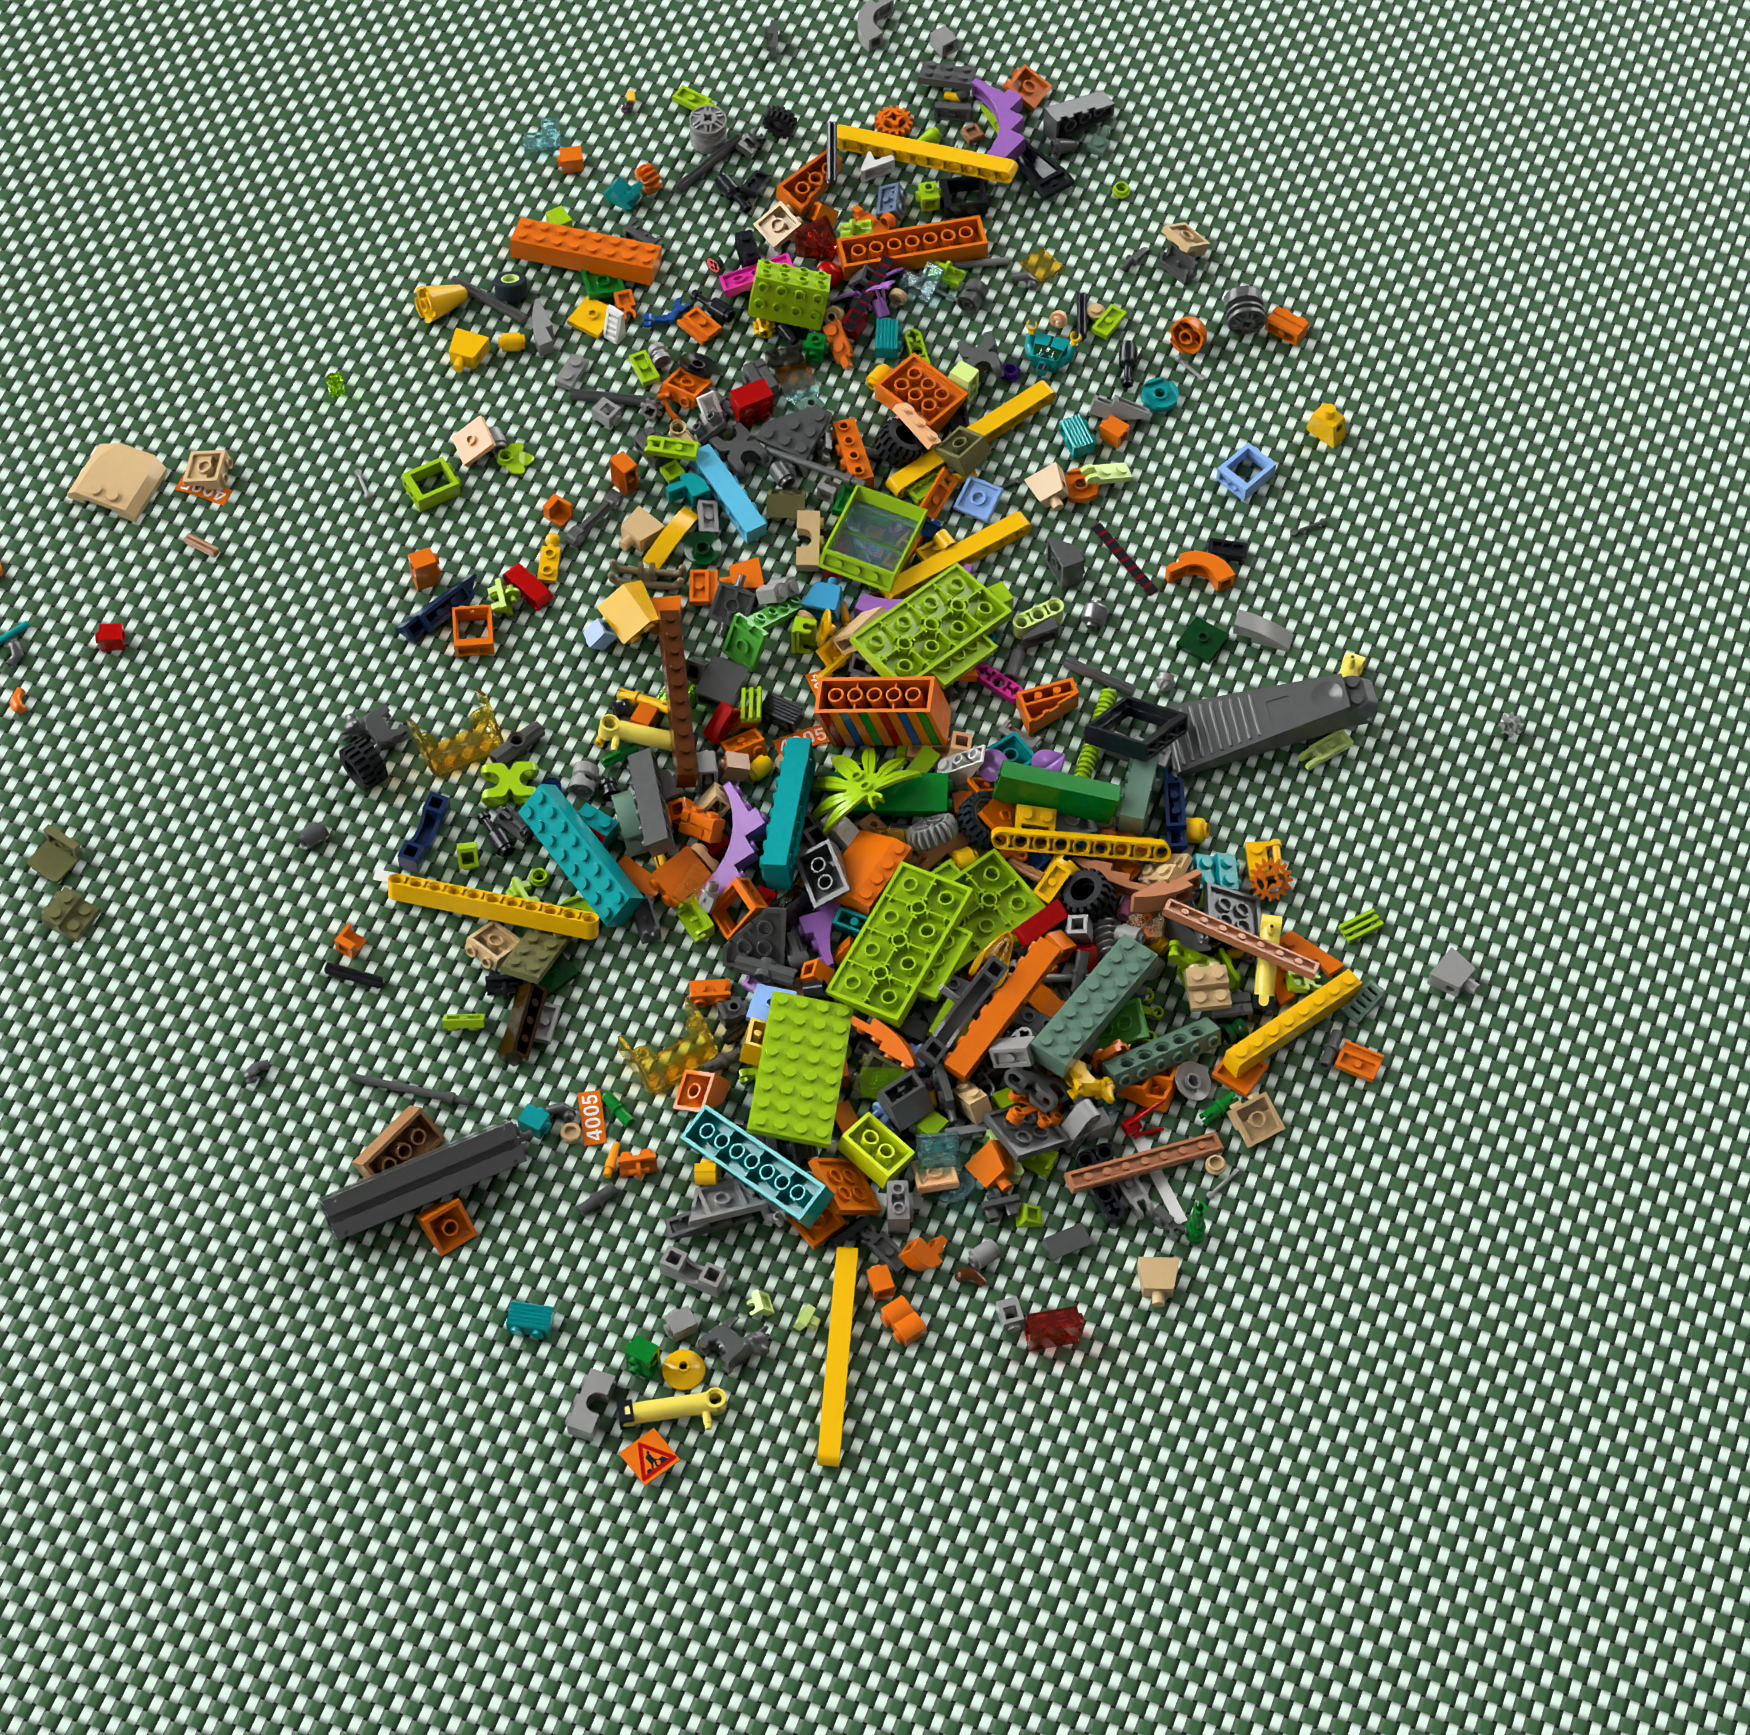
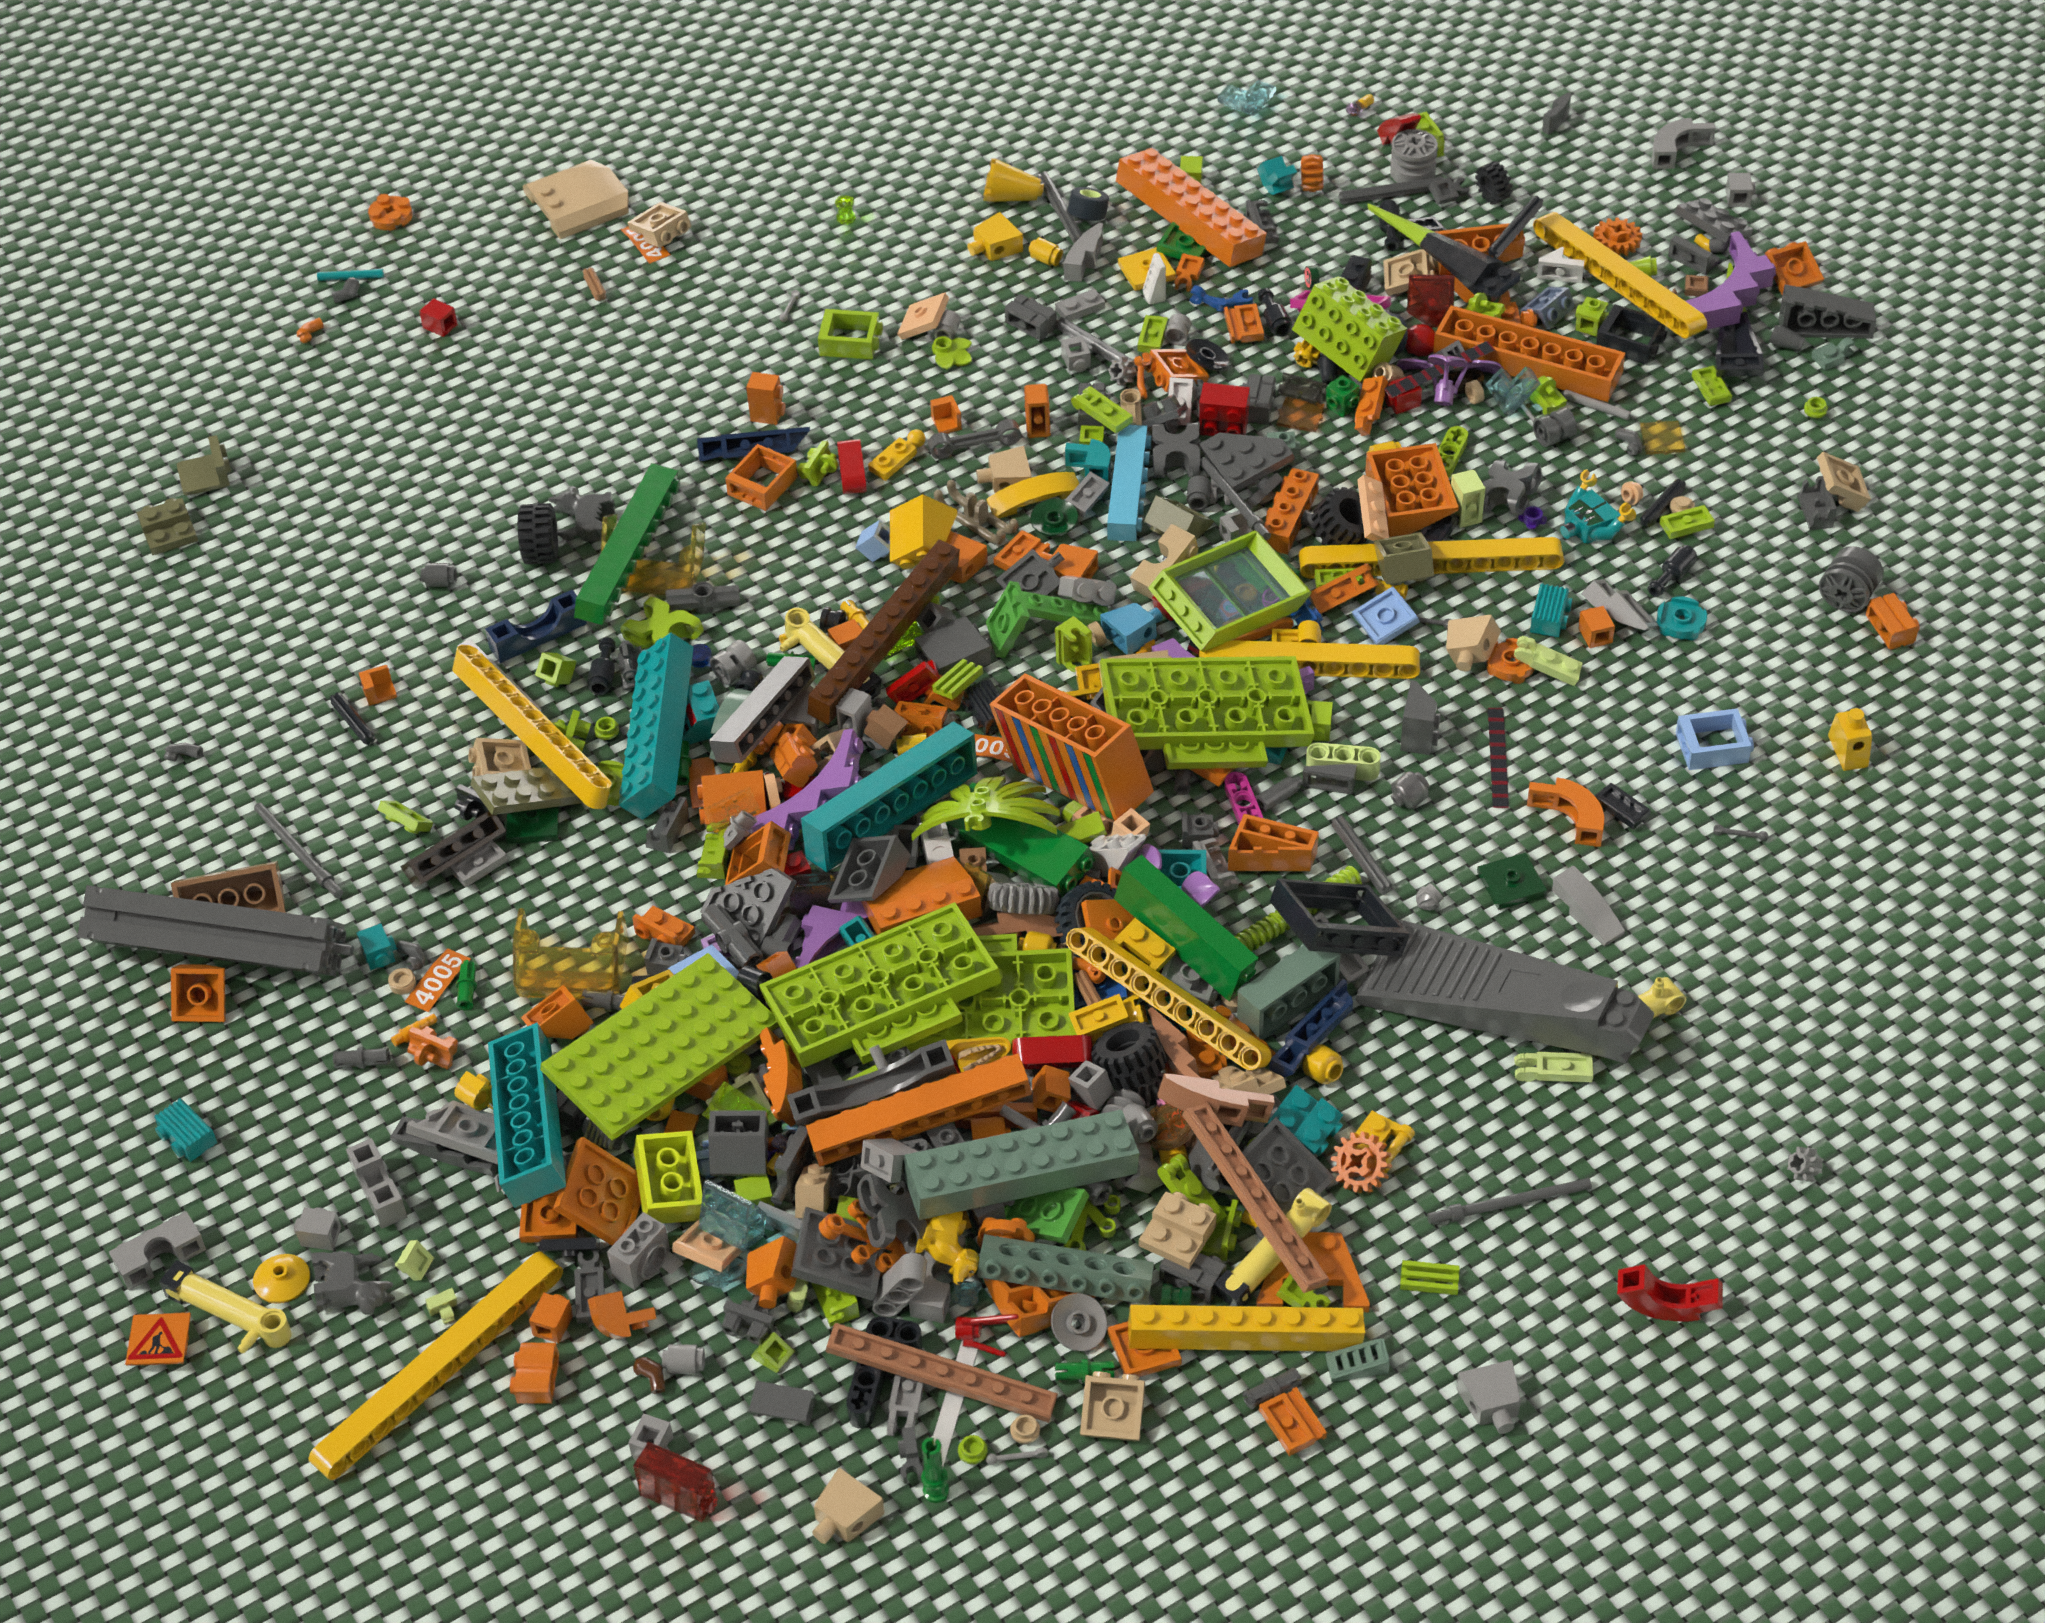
camera: 40 degrees right, 10 degrees down
orange brick [557,145,584,174] -> none
green brick [624,1335,661,1381] -> none
clear light blue dish [782,370,820,406] -> none
yellow dish [816,609,835,647] -> none
teal brick [875,318,902,358] -> none
dark grey piece [1120,247,1150,271] -> none
orange cylinder [1169,316,1207,355] -> none
light grey hinge [1175,355,1205,382] -> none
none -> green brick [574,463,680,625]
none -> lime plate [958,1435,988,1464]
none -> dark grey brick [1005,293,1057,341]
none -> dark grey brick [1182,812,1219,848]
none -> black plate [1368,203,1520,302]
none -> red slope [1377,113,1421,145]
none -> dark grey bar [1427,1178,1592,1224]
none -> red arch [1617,1264,1723,1322]
none -> lime plate [1692,366,1732,406]

